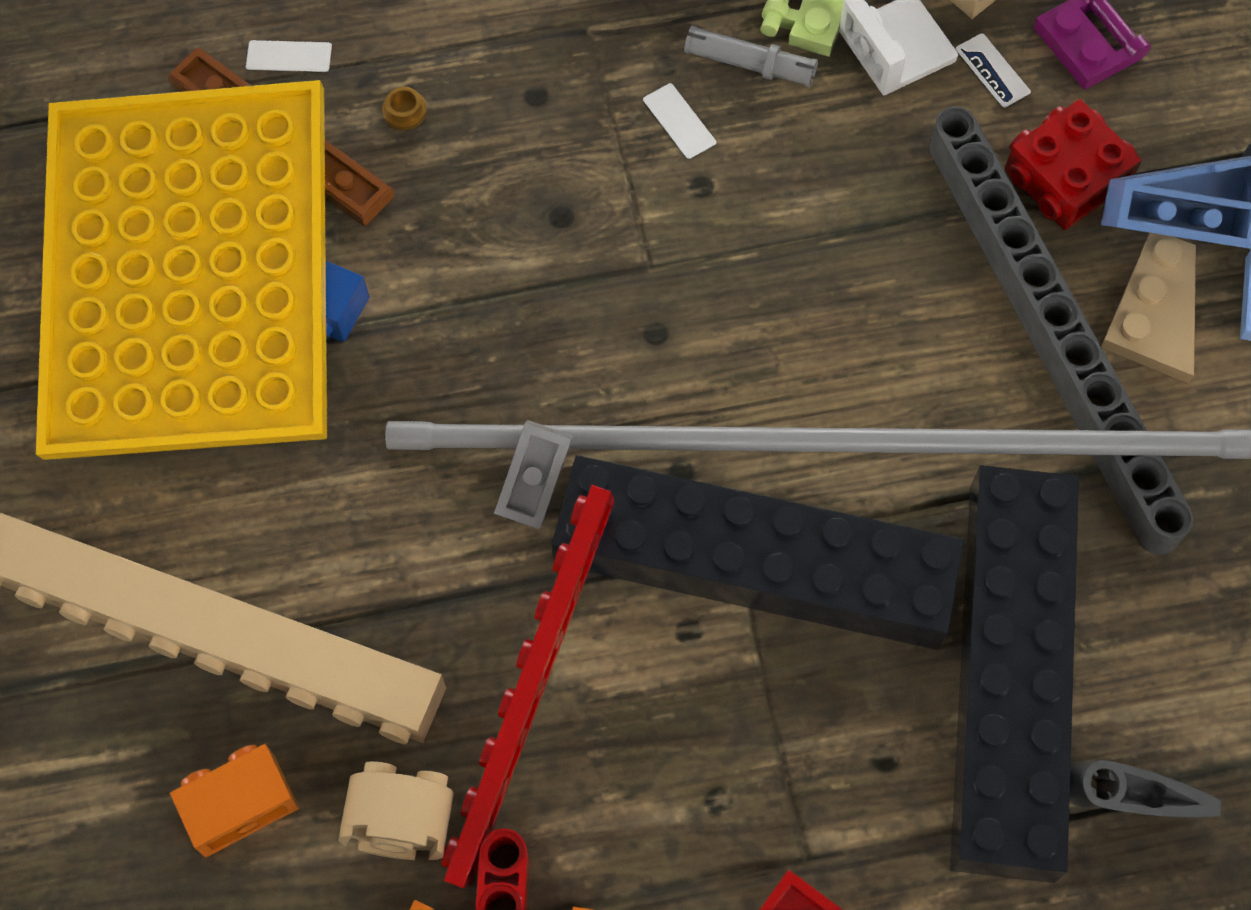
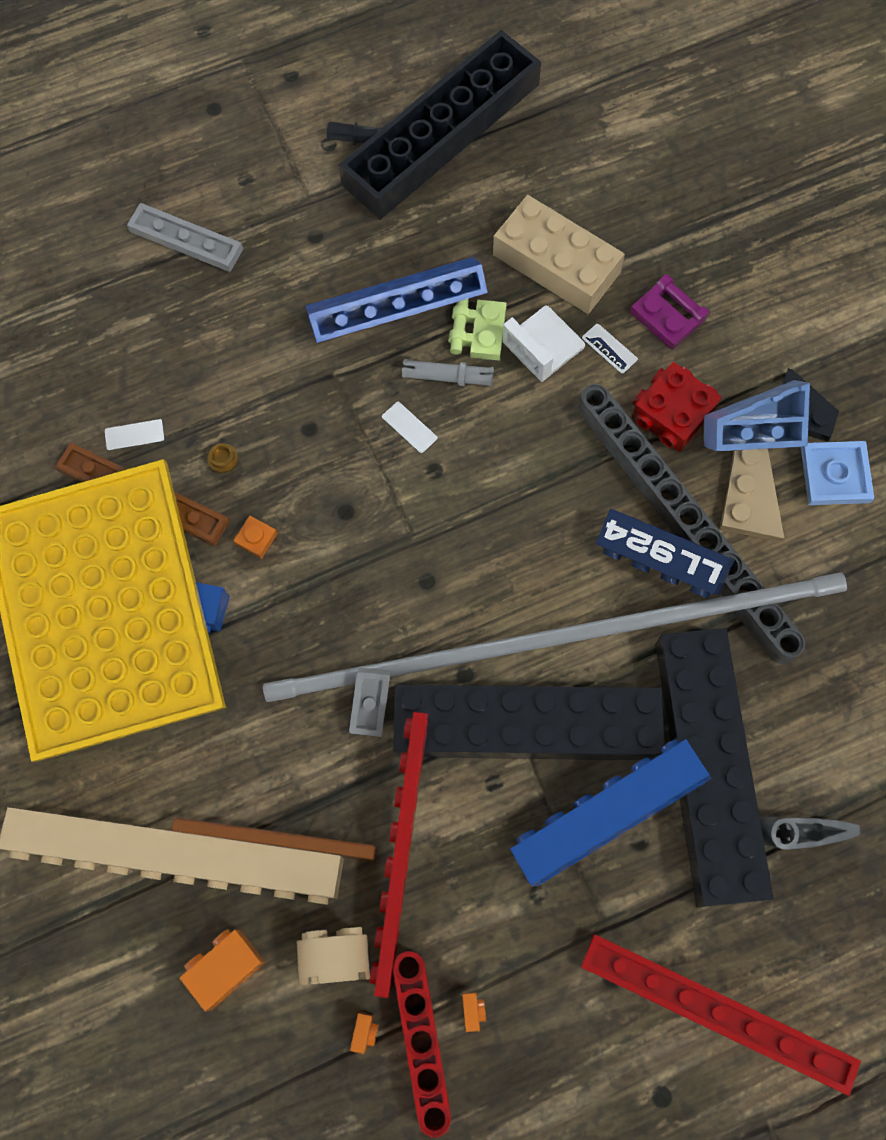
camera: 10 degrees left, 5 degrees up
none -> dark orange tile [171,818,378,862]
none -> orange plate [233,516,278,559]
none -> blue brick [510,739,712,886]
none -> dark blue brick [596,509,735,598]

